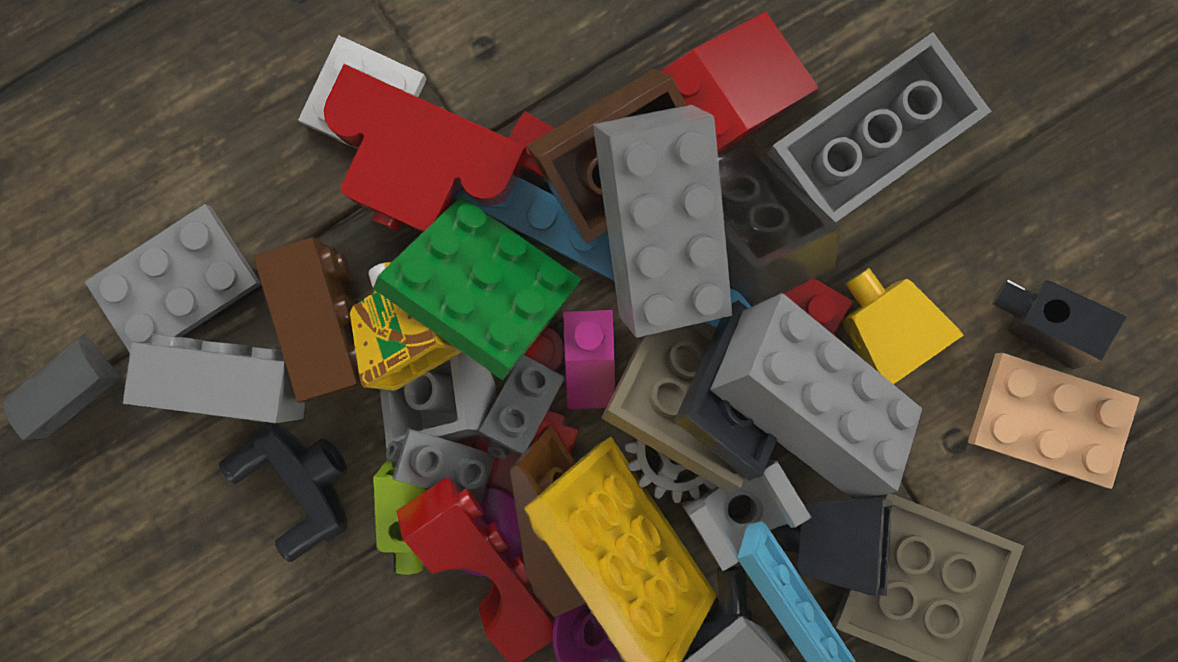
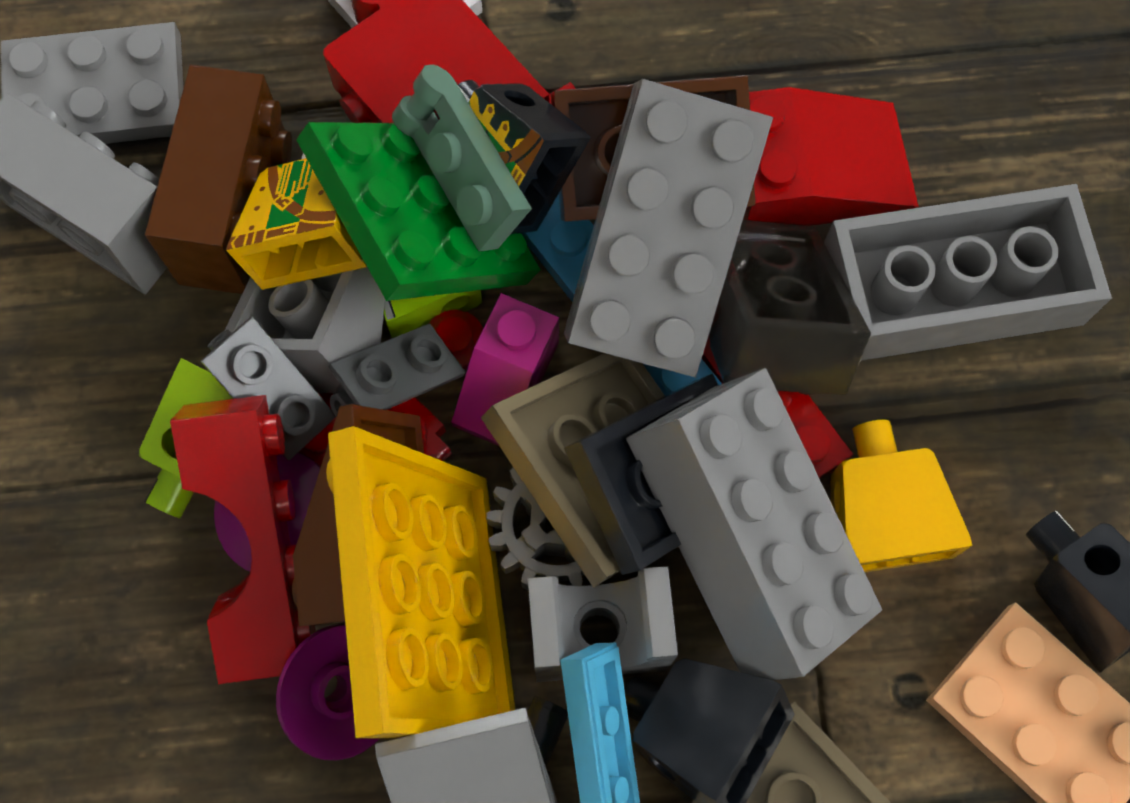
camera: 25 degrees right, 15 degrees down
black connector [219,422,348,562] -> none
none -> sand green plate [392,64,532,251]
none -> black torso [458,80,591,234]

